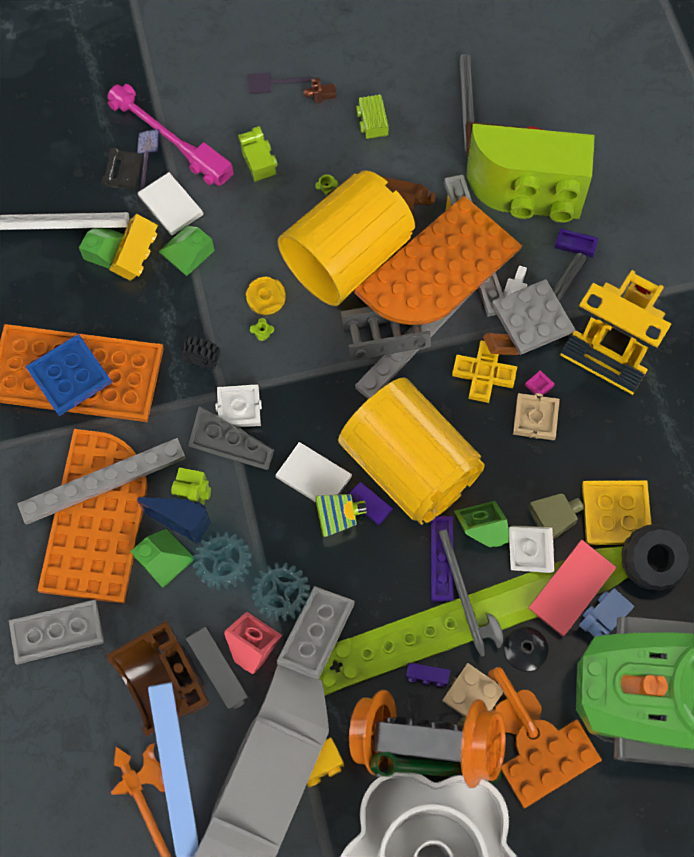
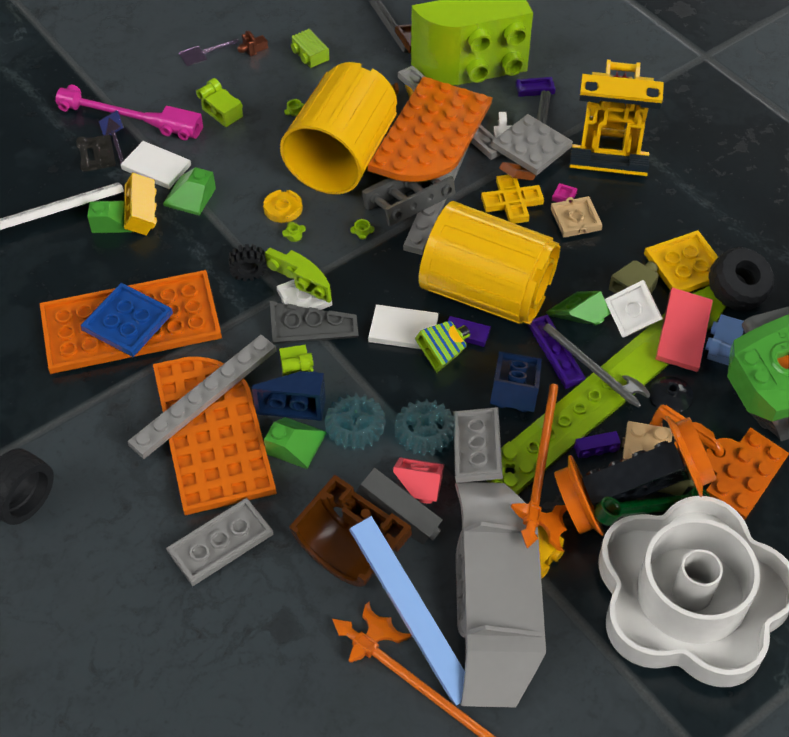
camera: 25 degrees left, 15 degrees down
none -> lime slope [265,248,332,303]
none -> lime plate [350,219,374,239]
none -> dark blue slope [490,351,542,412]
none -> orange piece [511,384,567,552]

